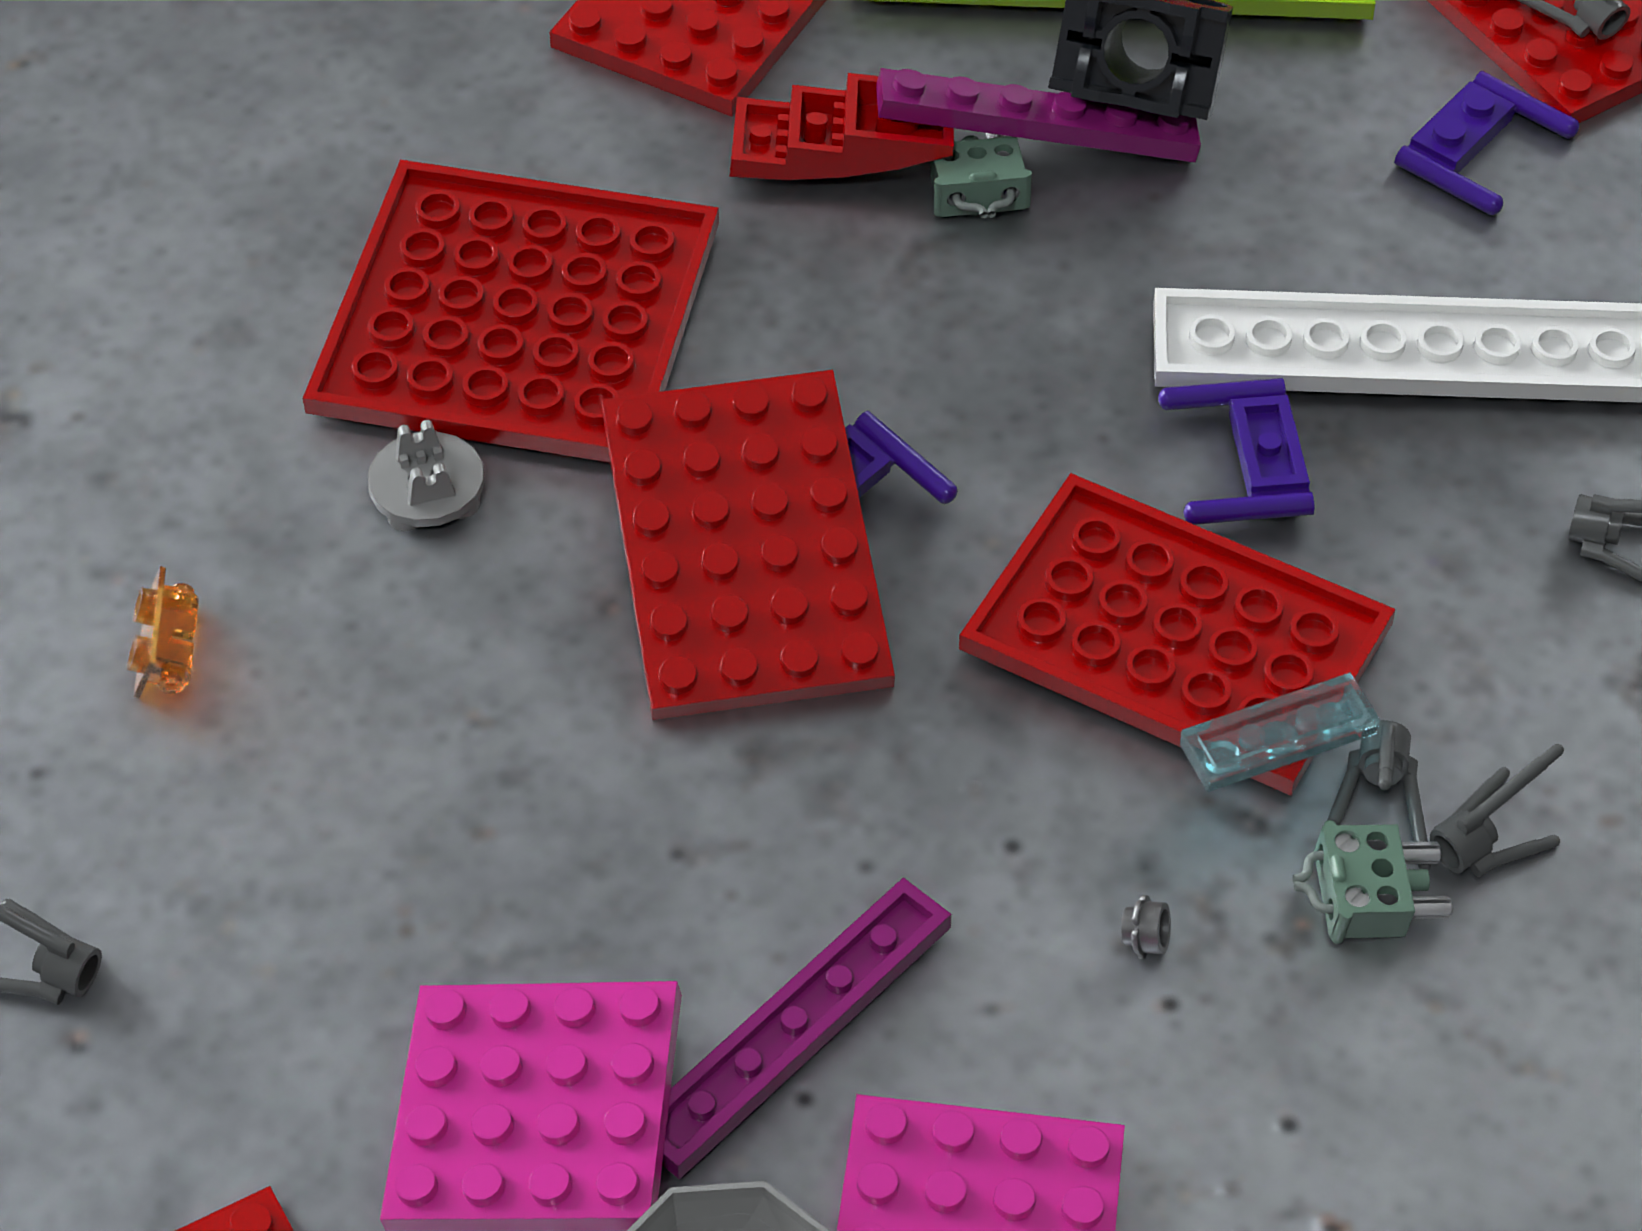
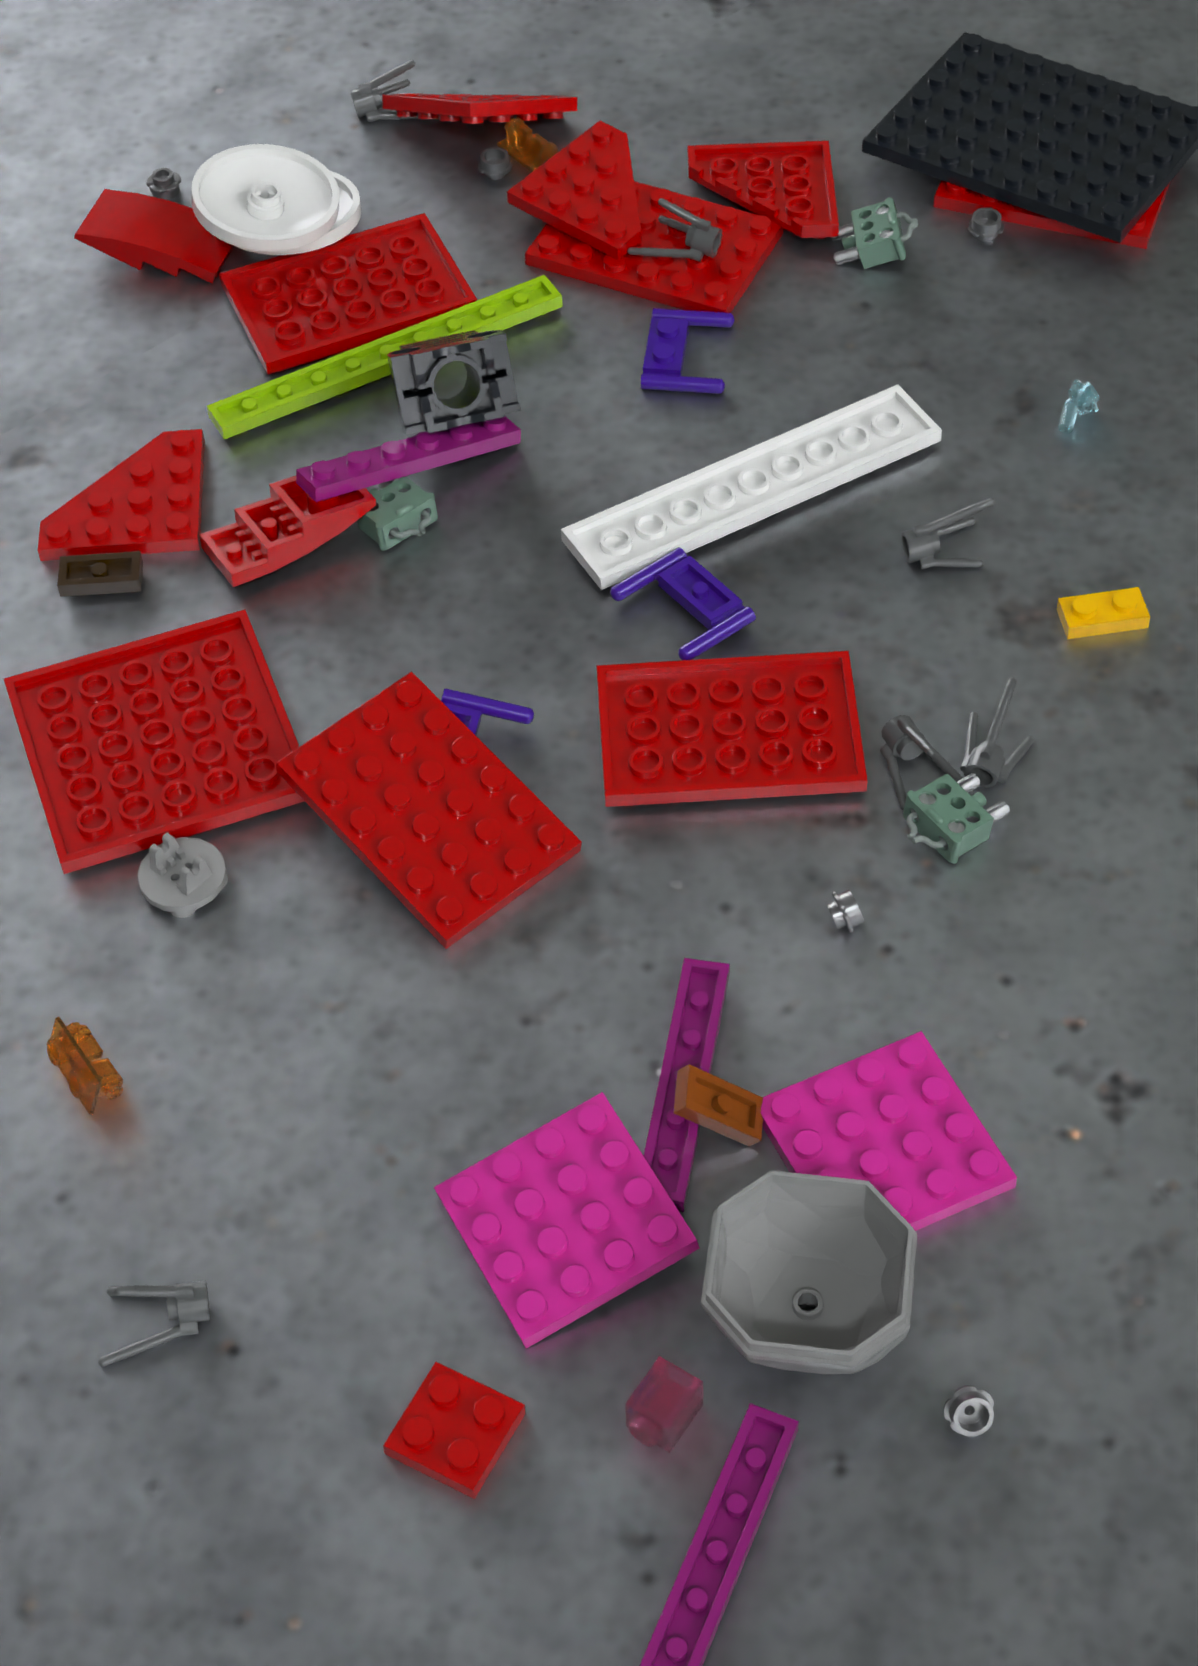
camera: 30 degrees left, 0 degrees up
clear light blue plate [1180,672,1380,792] -> none
none -> dark brown plate [57,551,143,597]
none -> dark orange plate [674,1064,763,1147]

